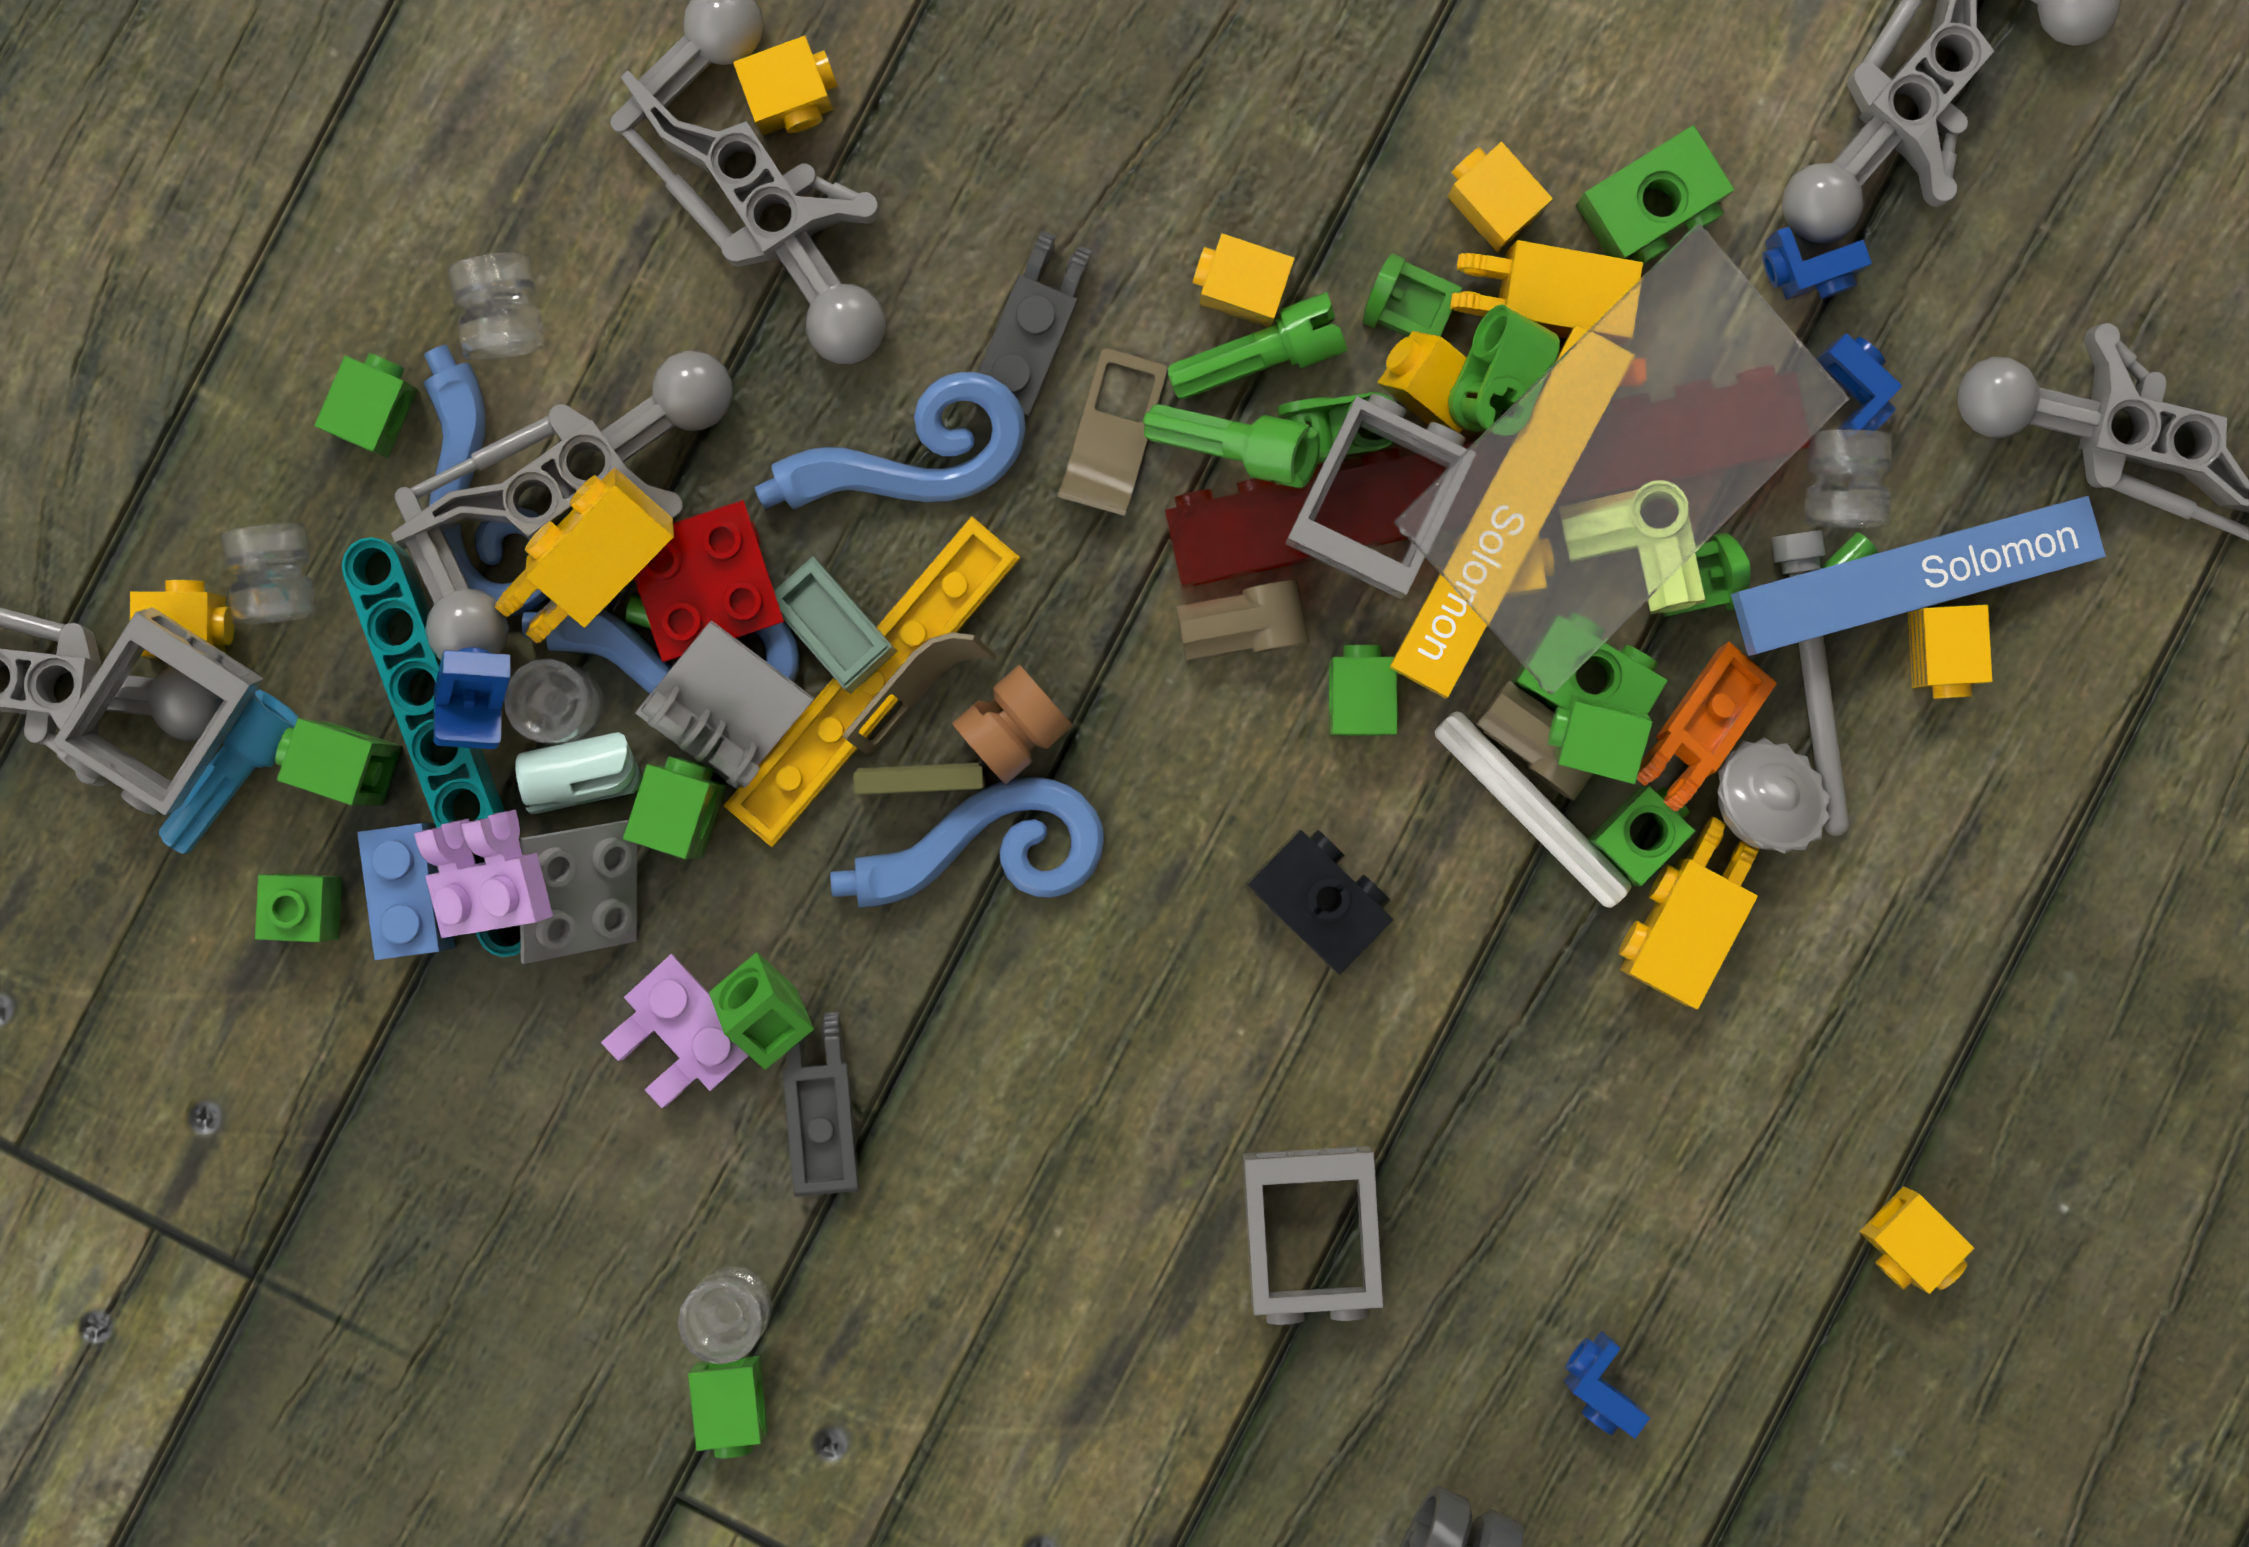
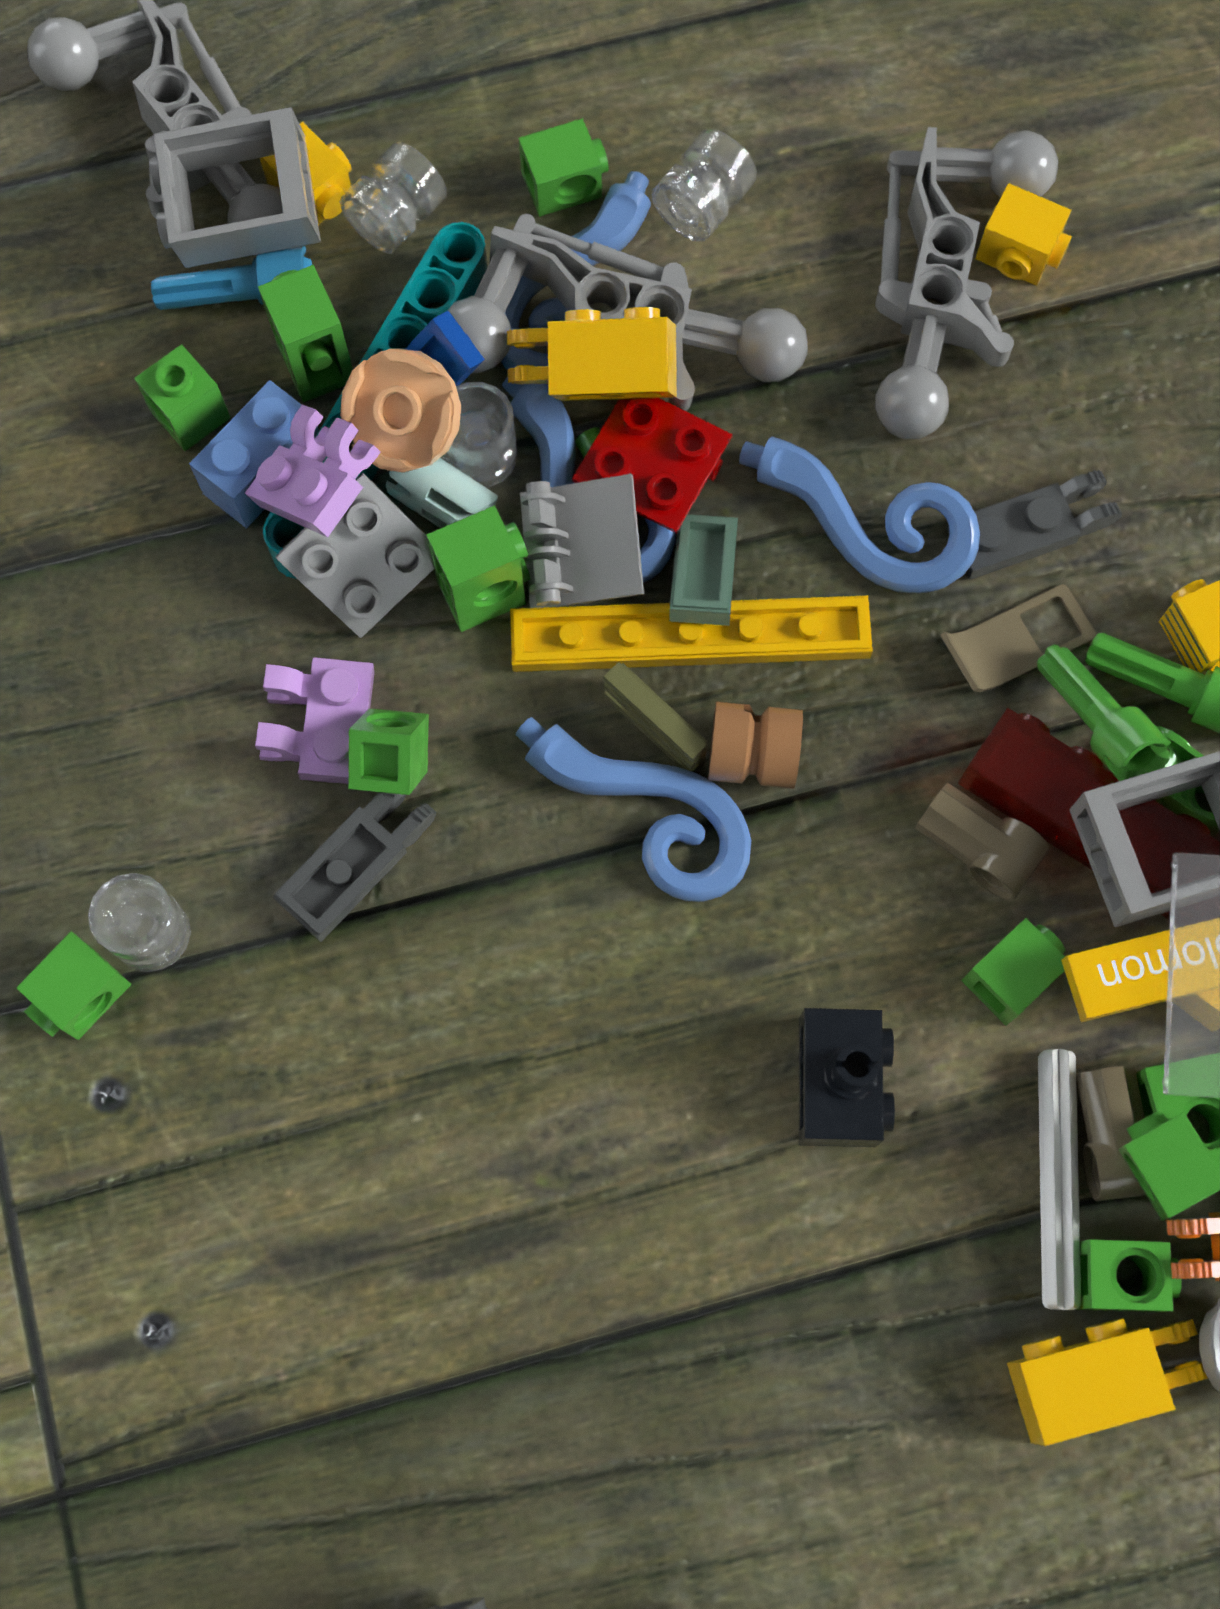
camera: 45 degrees right, 15 degrees down
dark tan piece [843,632,997,756] -> none
light grey window [1242,1146,1383,1325] -> none
none -> light nougat tile [340,348,461,472]

